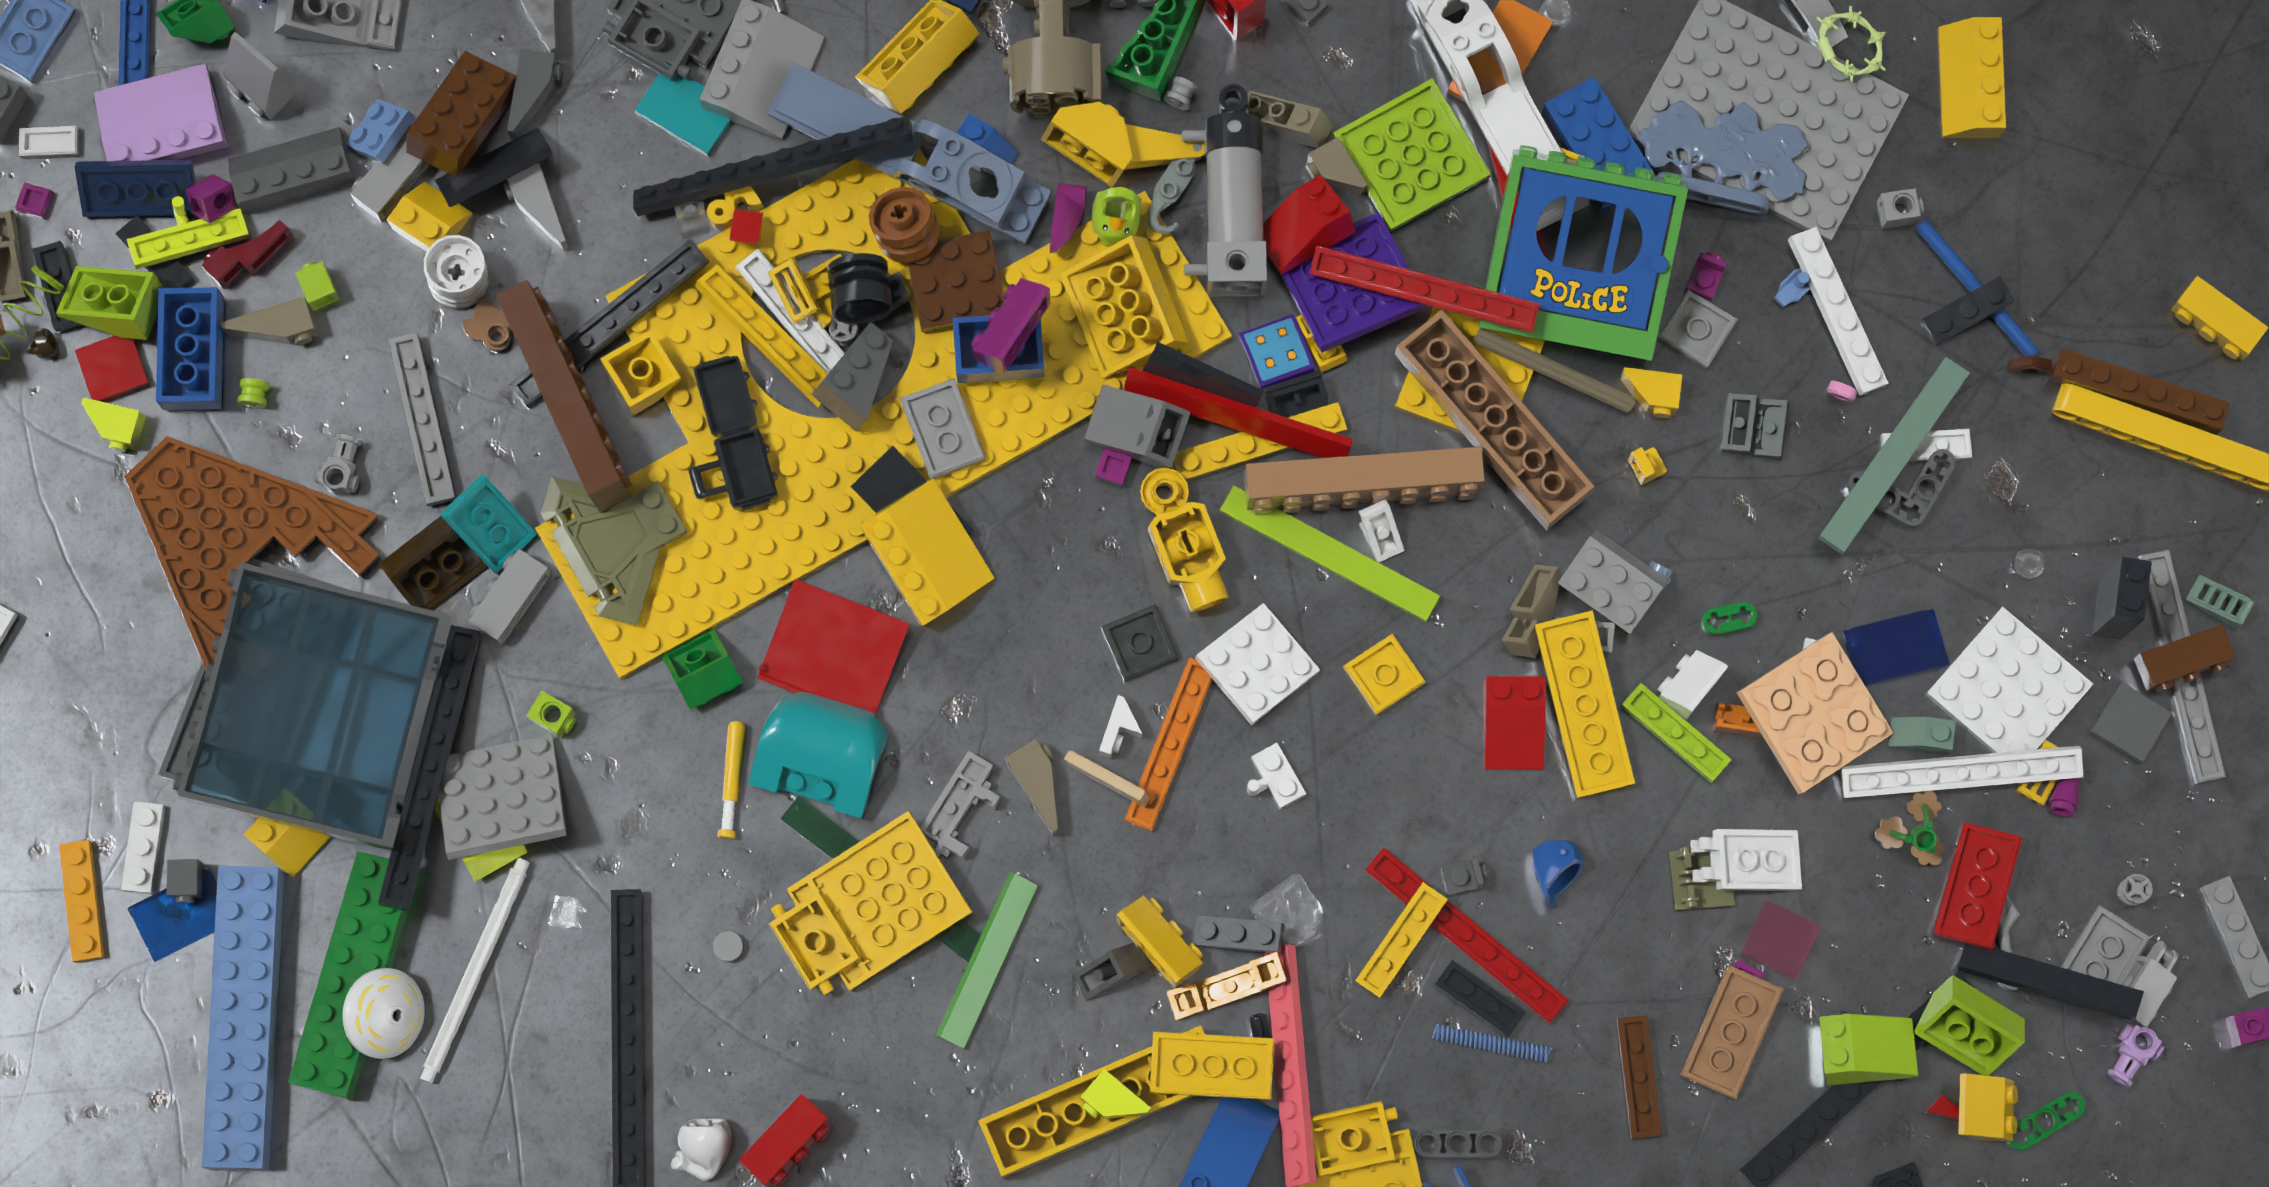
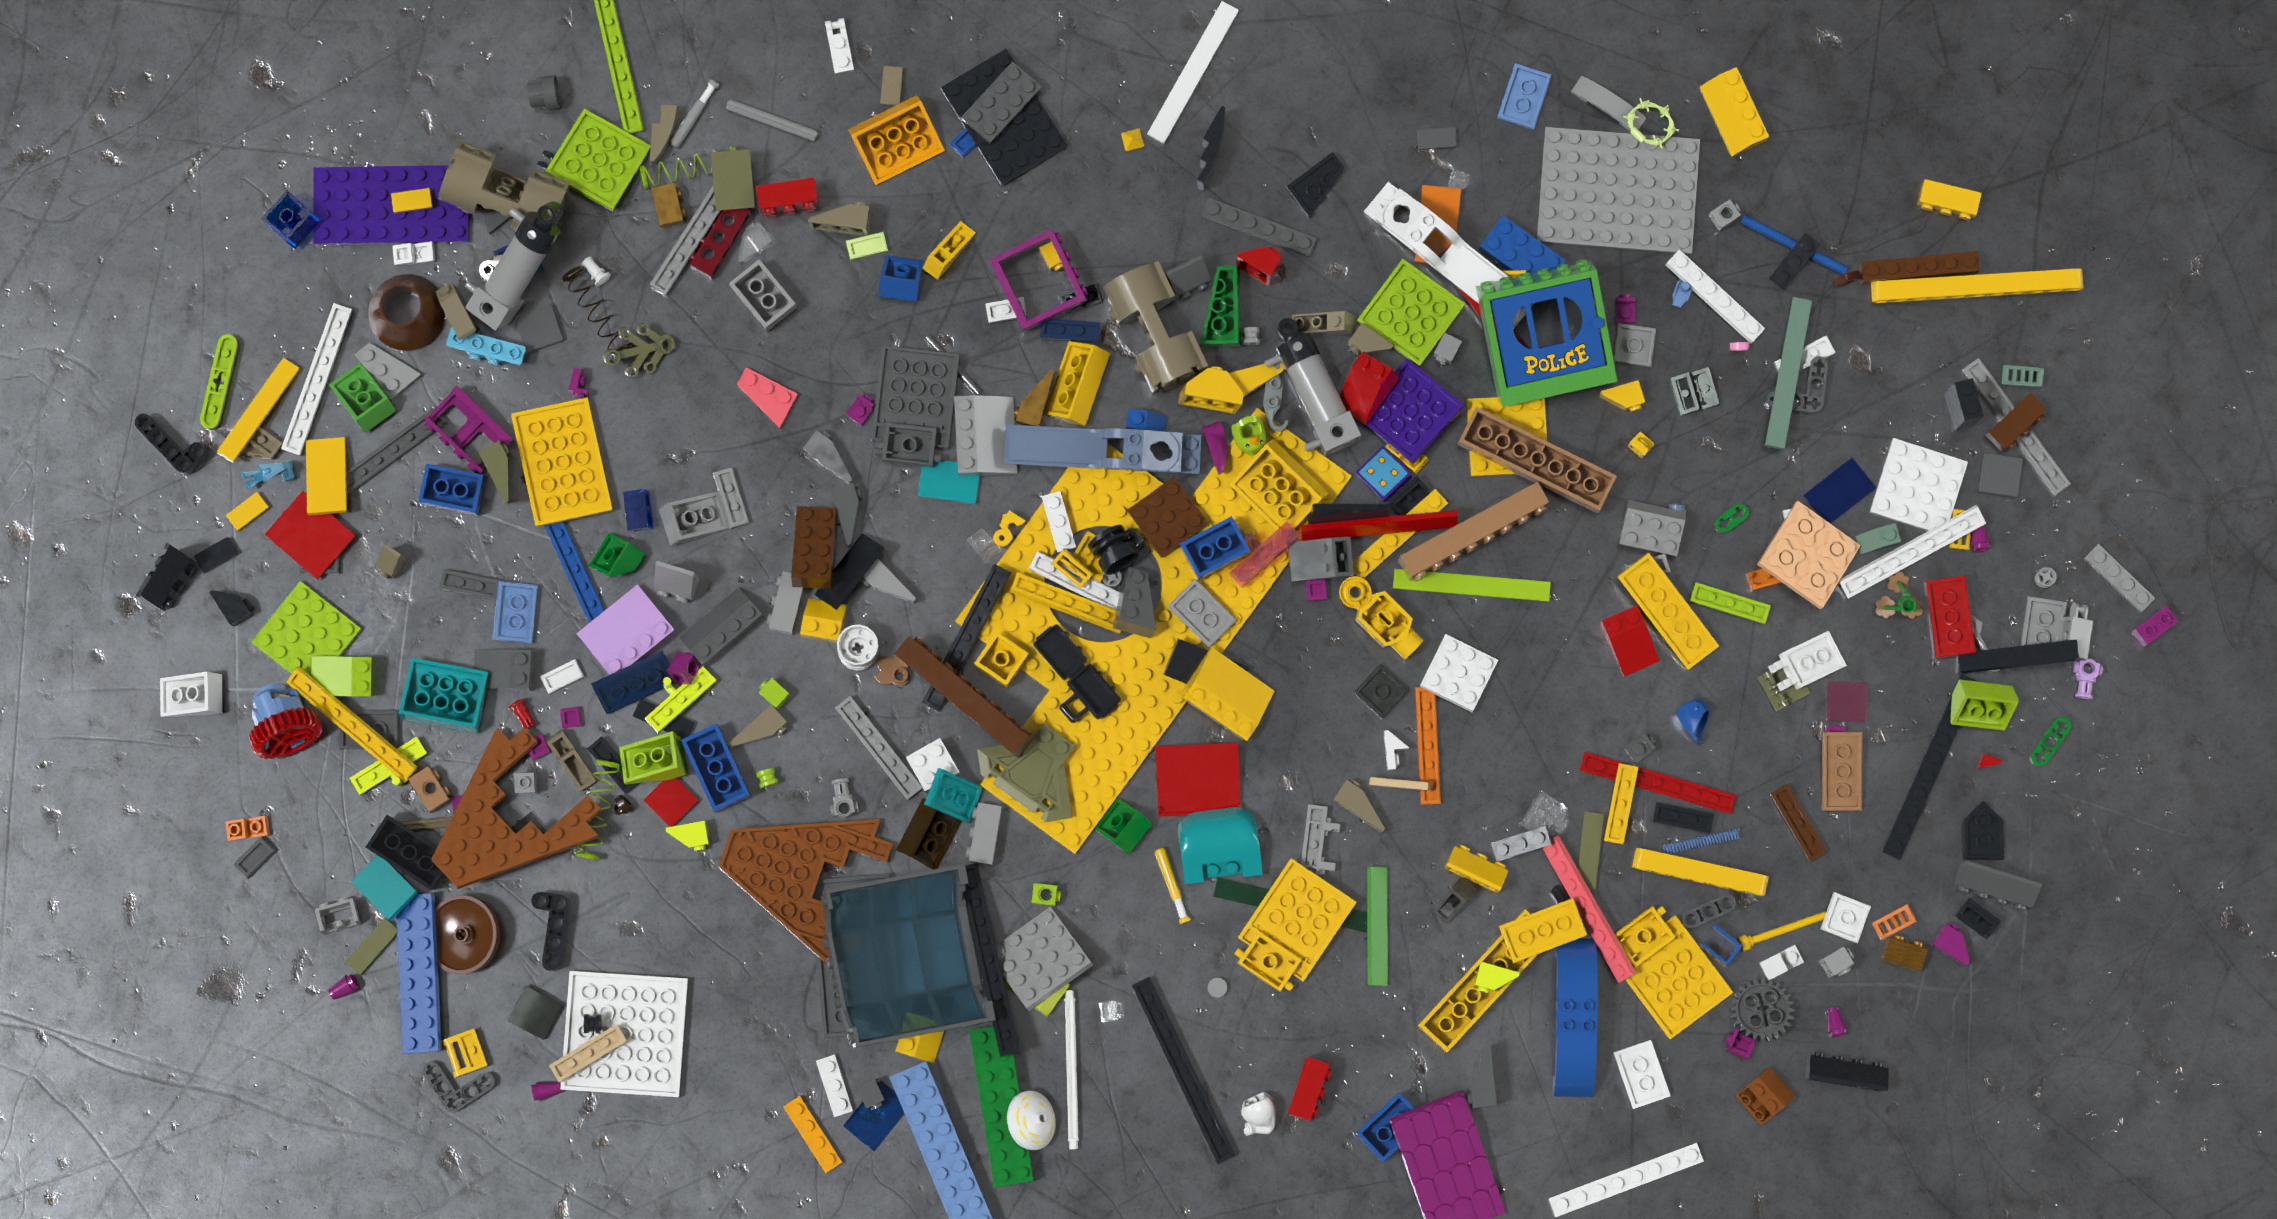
camera: 20 degrees left, 5 degrees up
dark red slope [201,220,293,288] -> none
medium blue plate [345,99,415,164] -> none
black plate [633,116,913,217] -> none
red slope [729,209,763,244] -> none
dark orange wheel [868,187,940,263] -> none
magenta slope [971,278,1051,376] -> none
slope [1167,952,1288,1020] -> none
white plate [1247,743,1306,809] -> none
red tile [1310,245,1541,333] -> none
yellow tile [1343,634,1426,715] -> none
white slope [1359,500,1404,563] -> none
dark tan axle [1474,328,1636,412] -> none
dark tan slope [1501,564,1561,658] -> none
sand blue plant [1637,100,1807,215] -> none
white slope [1657,650,1728,720] -> none
lime slope [1819,1014,1919,1086] -> none
yellow slope [1958,1074,2018,1142] -> none
clear tile [2014,549,2044,578] -> none
none -> white brick [906,738,960,793]
none -> pearl gold slope [1014,370,1055,426]
none -> white plate [1042,491,1076,553]
none -> clear pink plate [1229,521,1301,589]
none -> light grey brick [1433,333,1462,365]
none -> olive tile [1578,812,1604,892]
none -> yellow beam [1632,848,1769,896]

